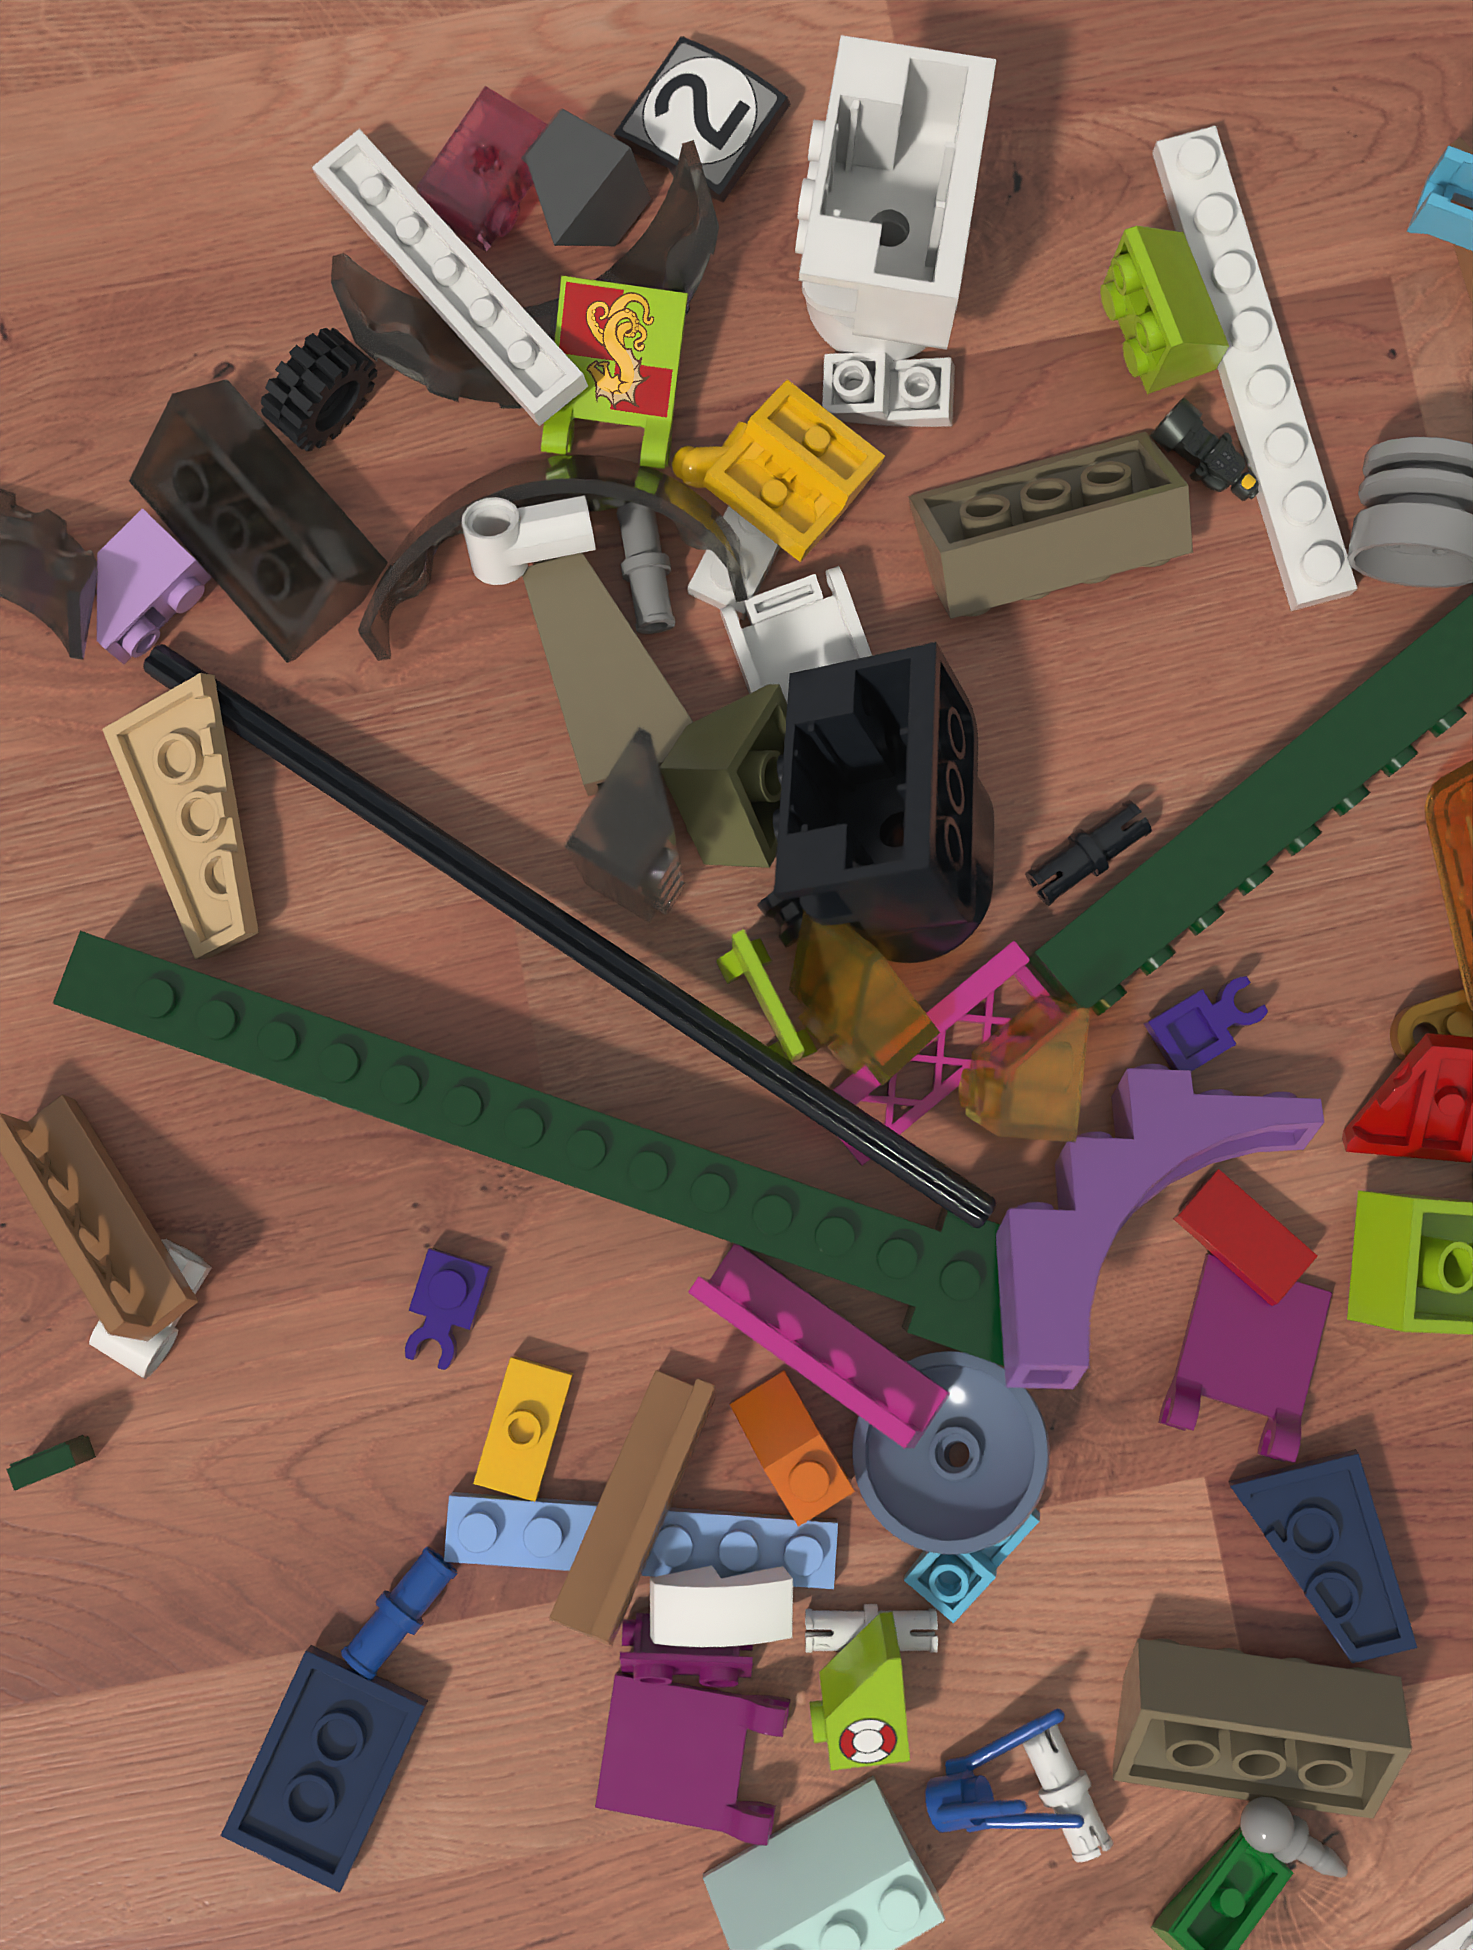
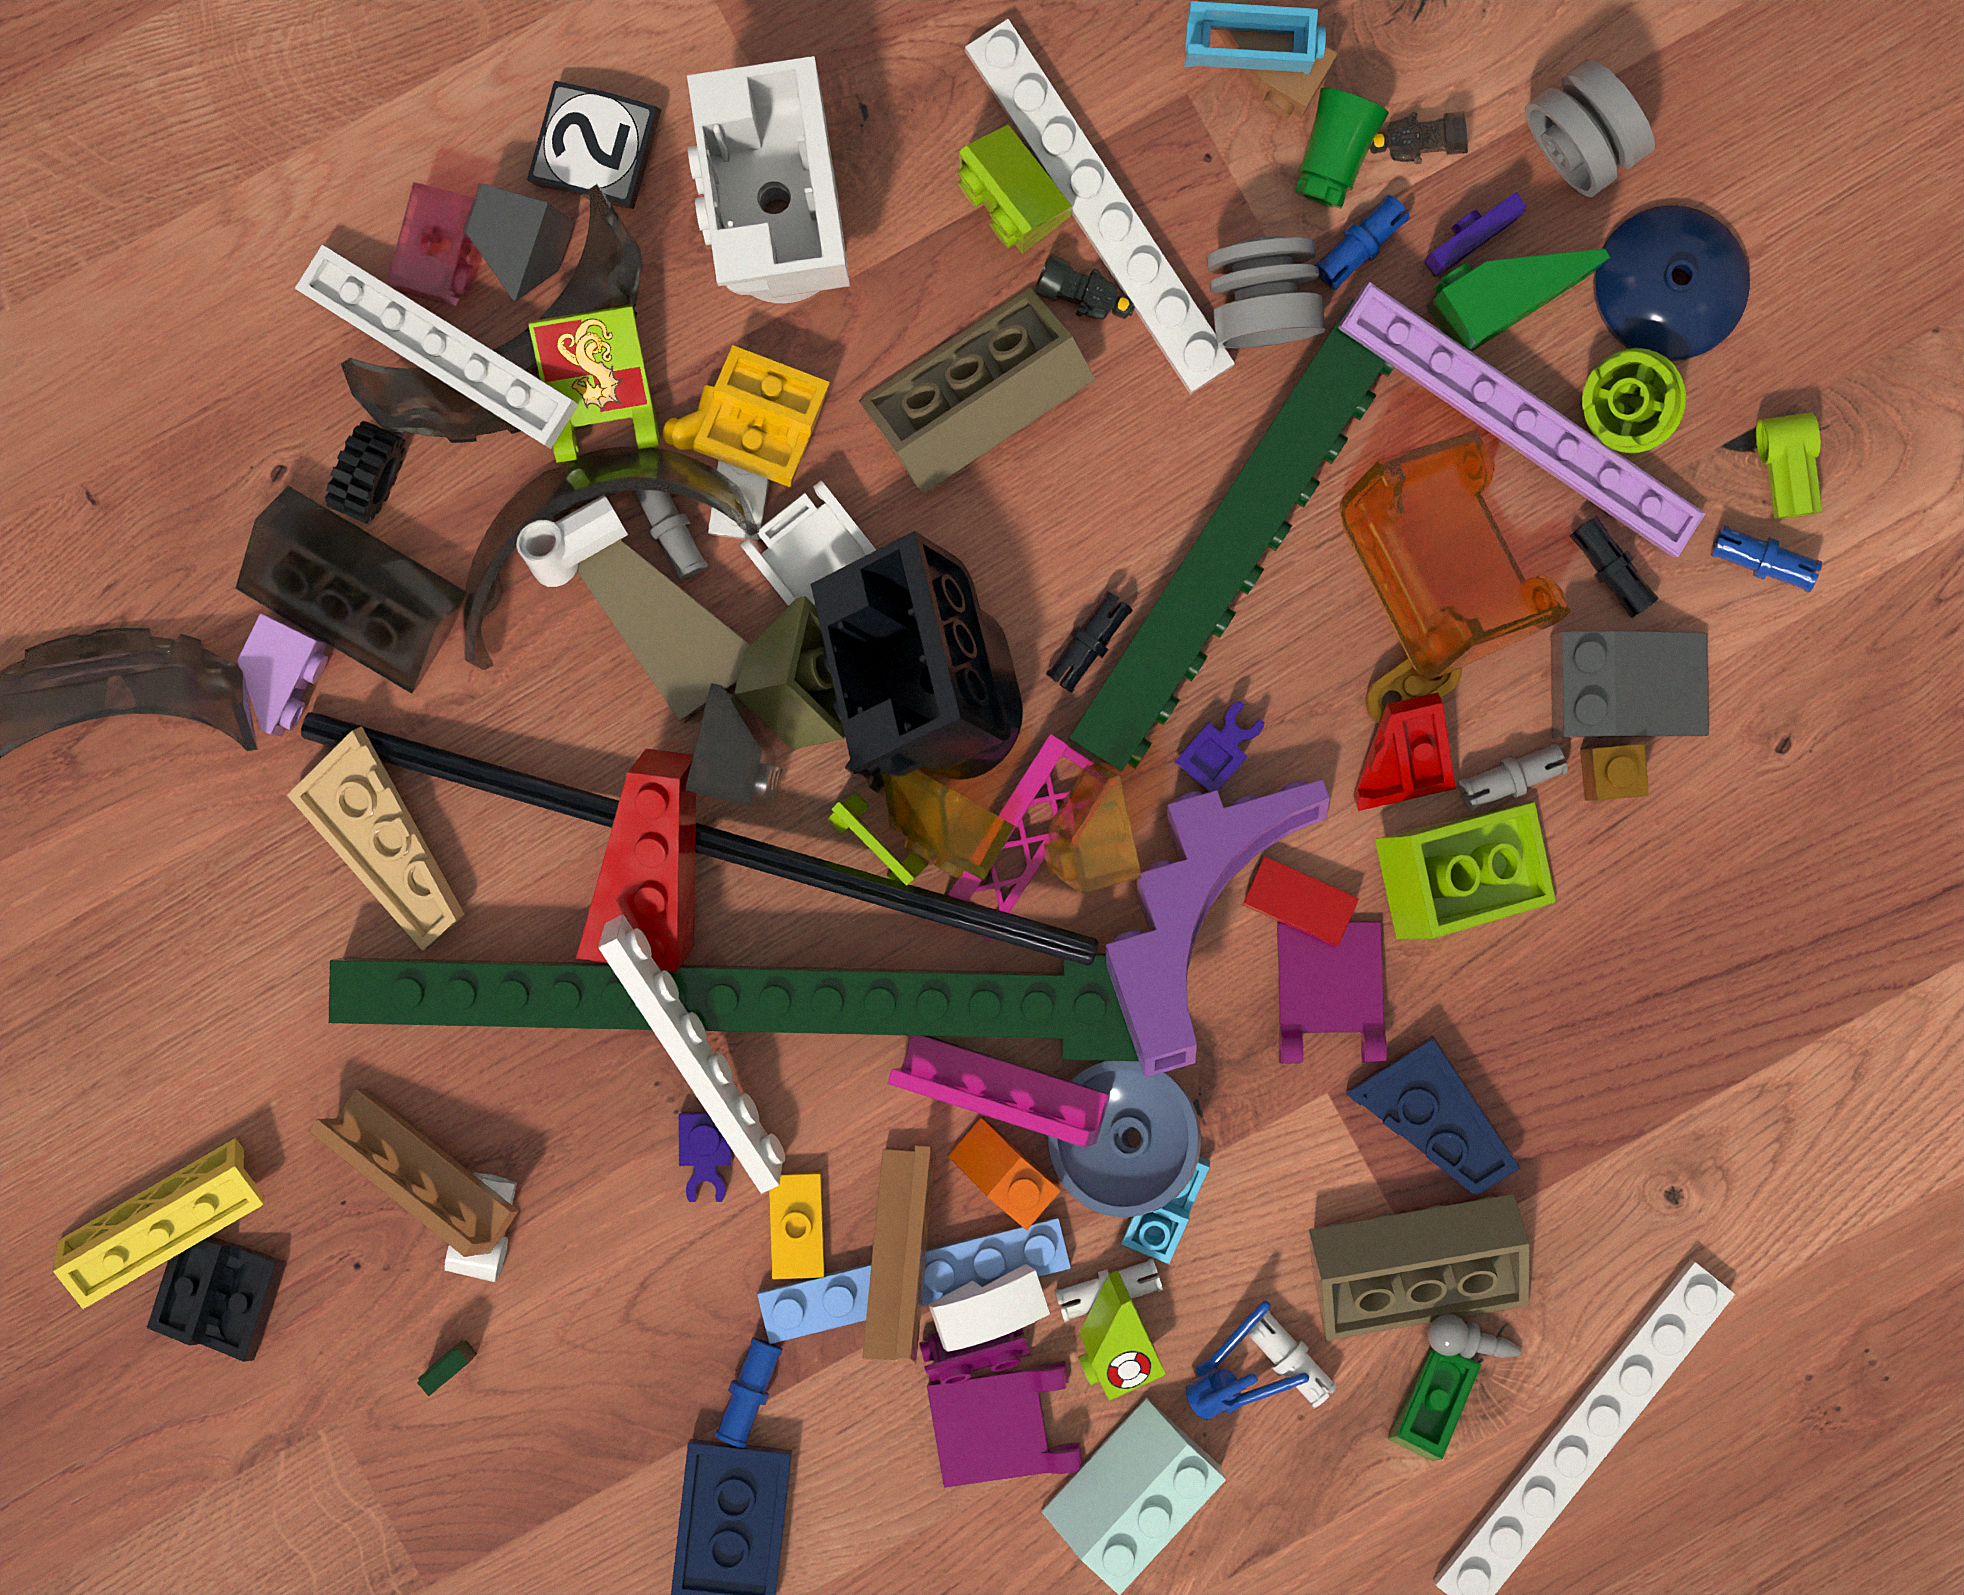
camera: 15 degrees left, 5 degrees up
white slope [822,352,955,427] -> none
none -> red wedge [576,749,697,972]
none -> white plate [598,914,785,1194]

